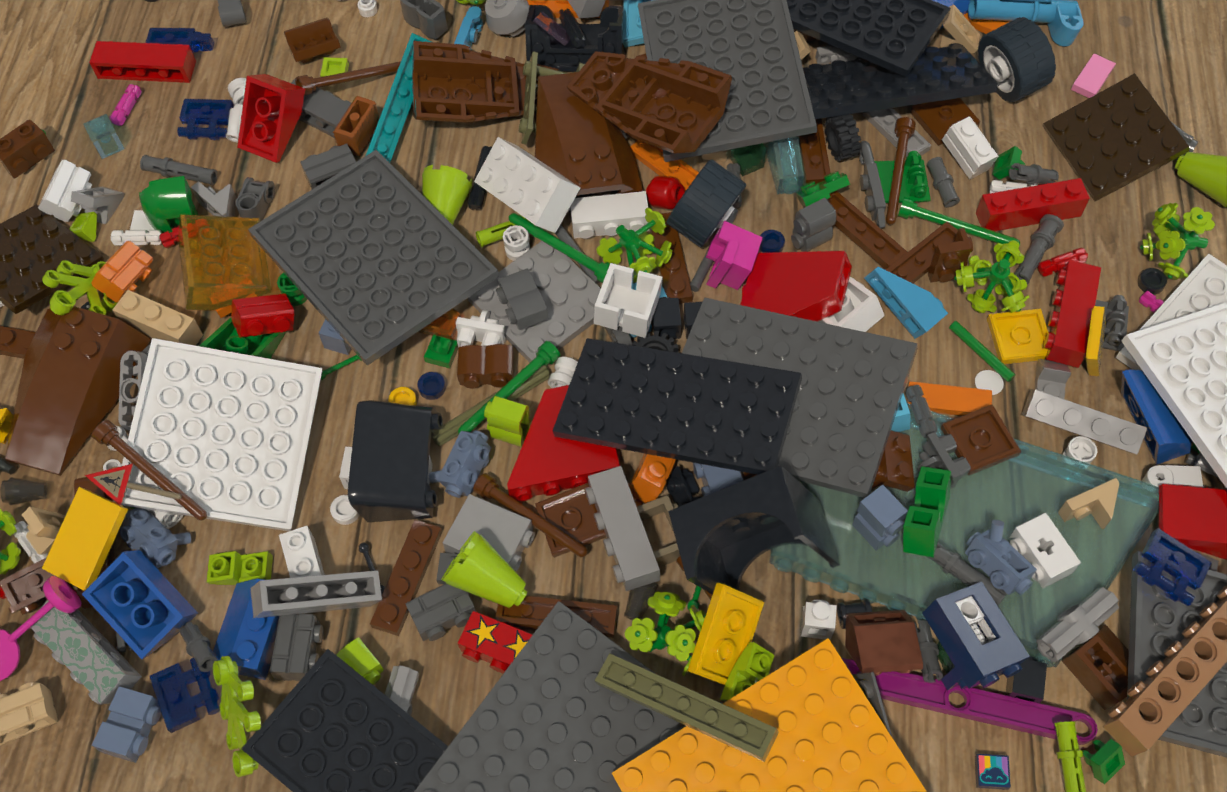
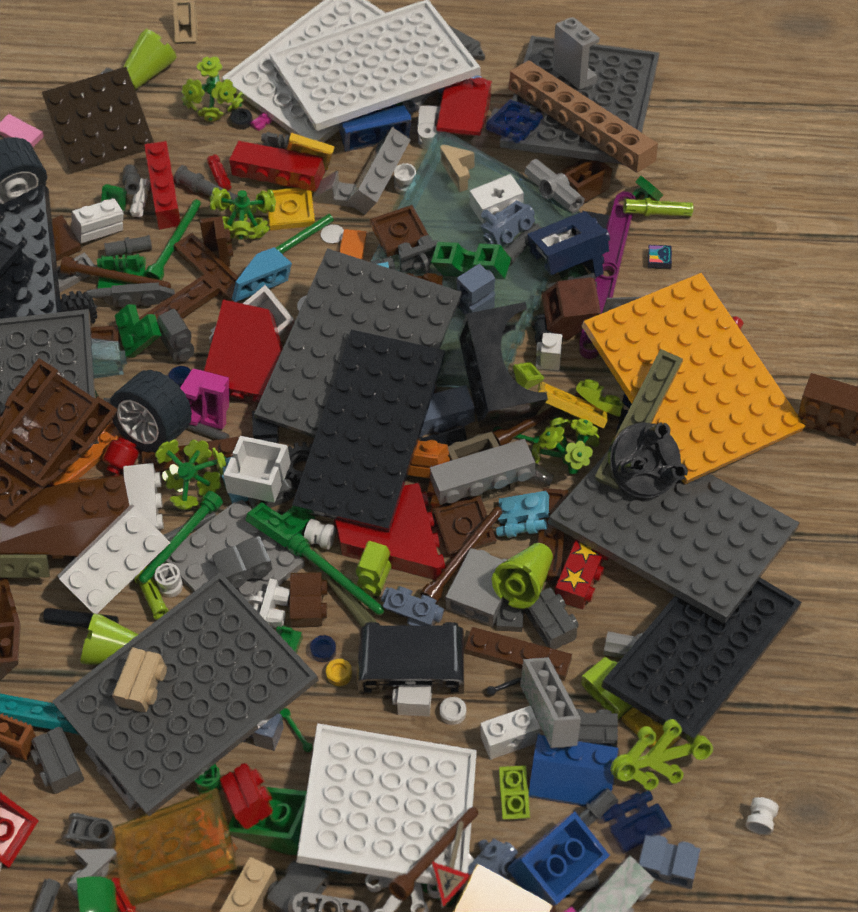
camera: 90 degrees left, 5 degrees down
none -> tan brick [112,648,167,713]
none -> green plate [245,502,315,547]
none -> medium azure plate [496,491,549,538]
none -> lime slope [513,362,544,389]
none -> black piece [608,422,688,499]

